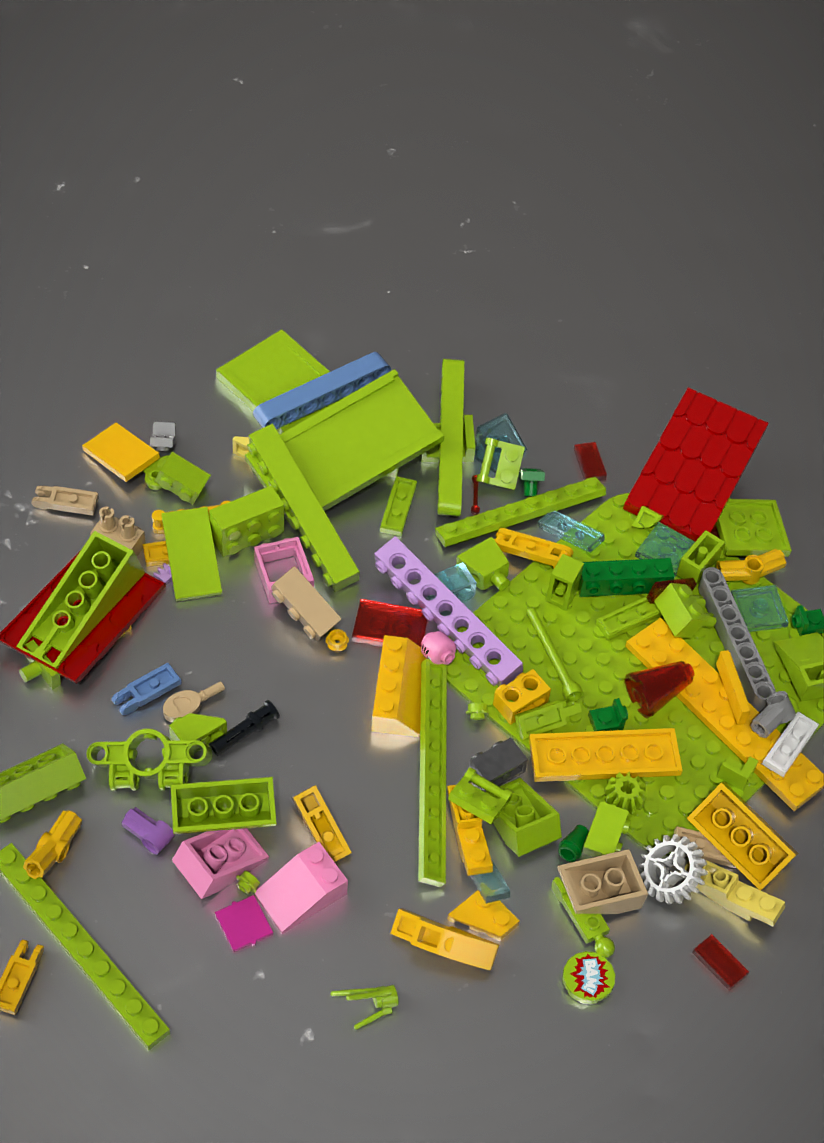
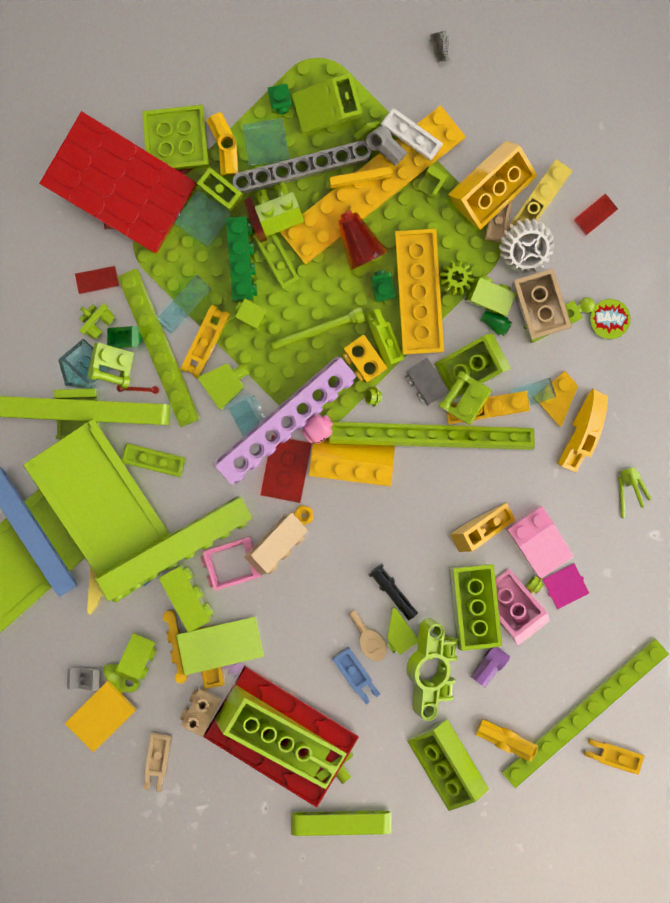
camera: 85 degrees left, 35 degrees up
lime tile [632,506,663,528] -> none
none -> lime hips [79,303,116,340]

